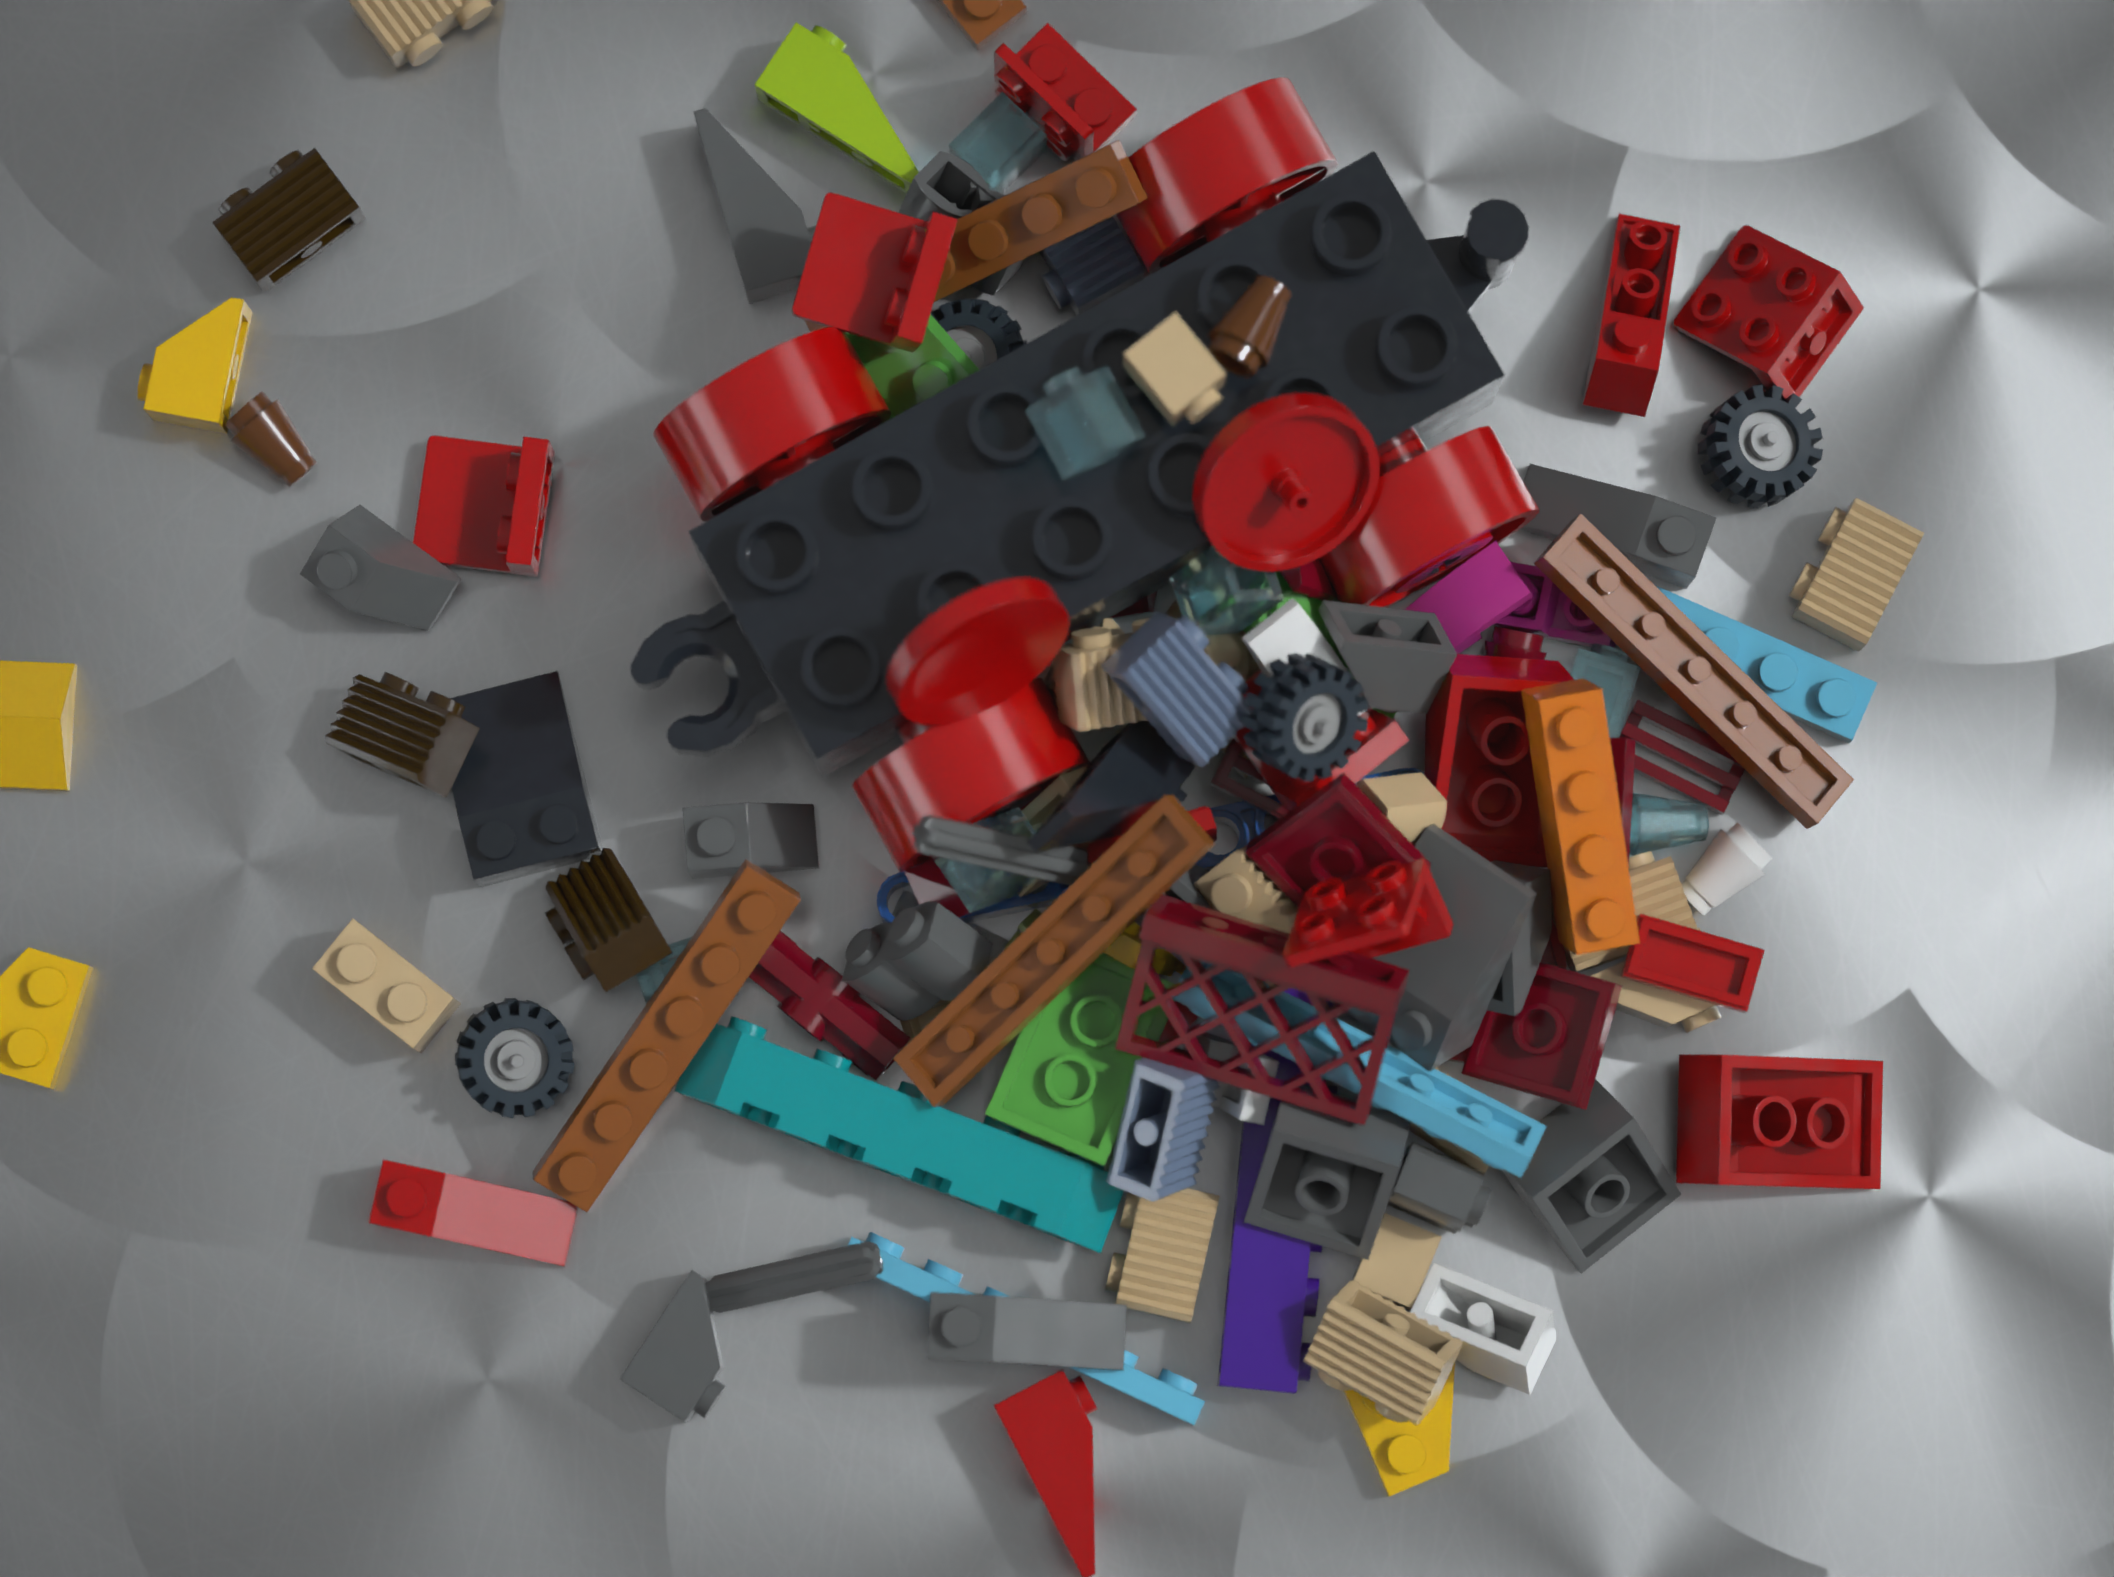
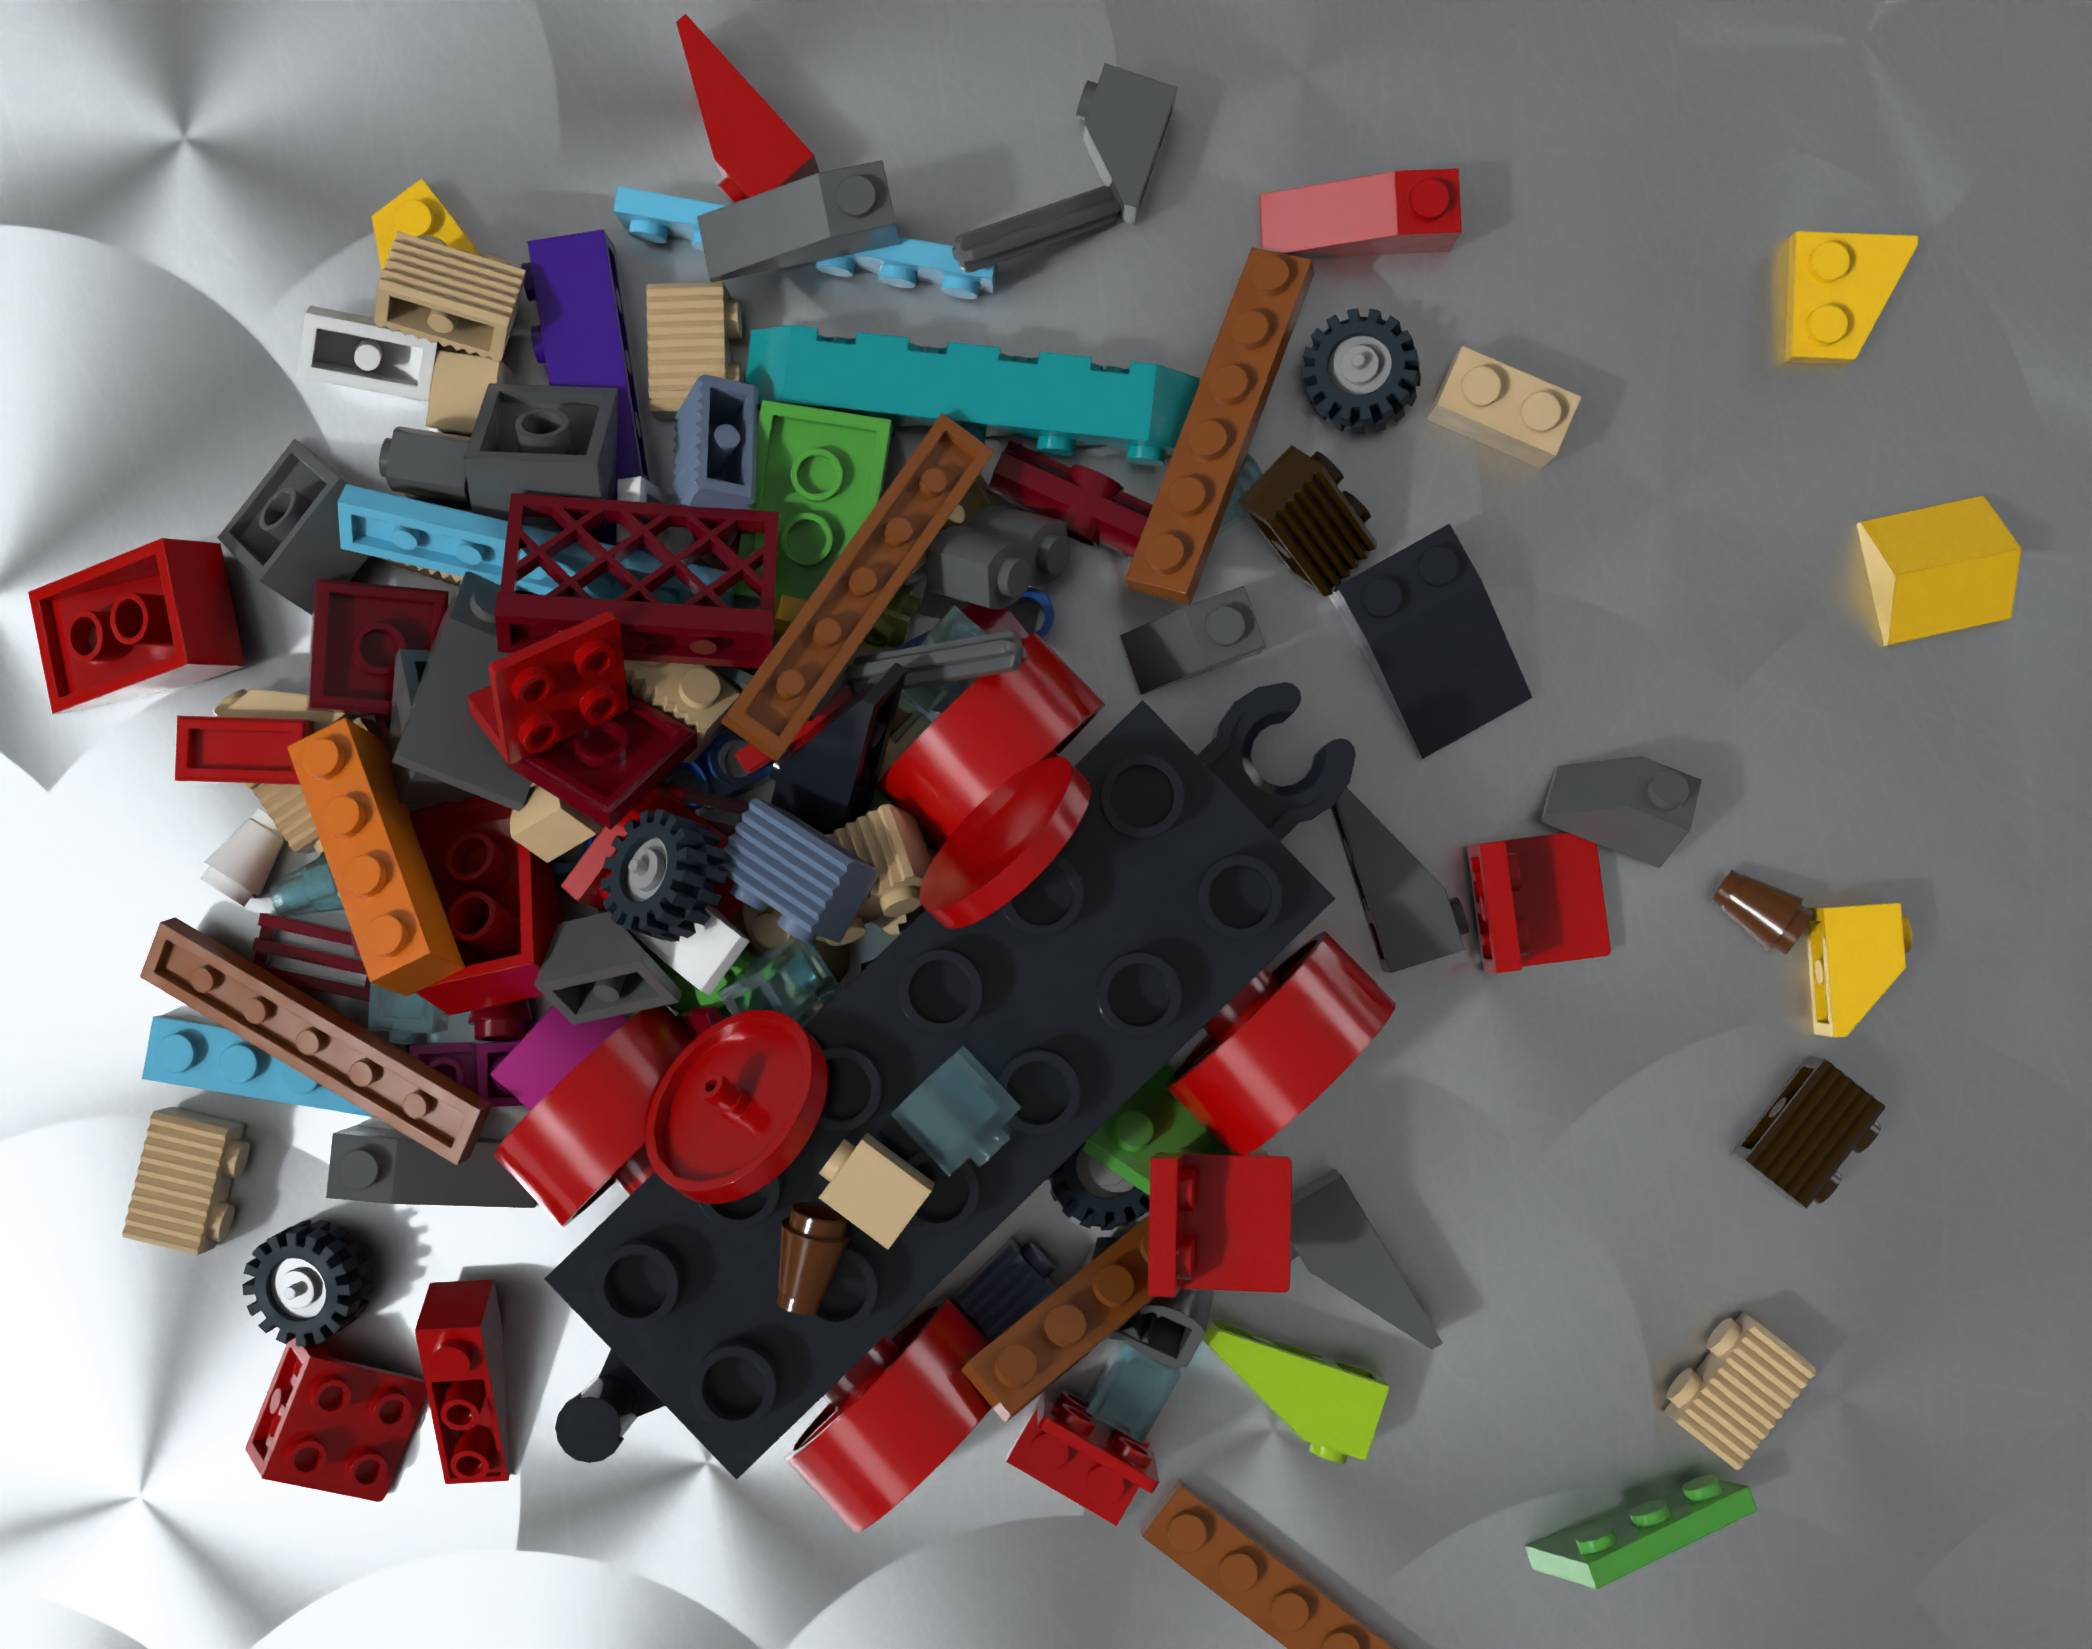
camera: 170 degrees right, 5 degrees up
dark brown brick [325,672,480,798] -> none
none -> dark grey slope [1331,787,1469,973]

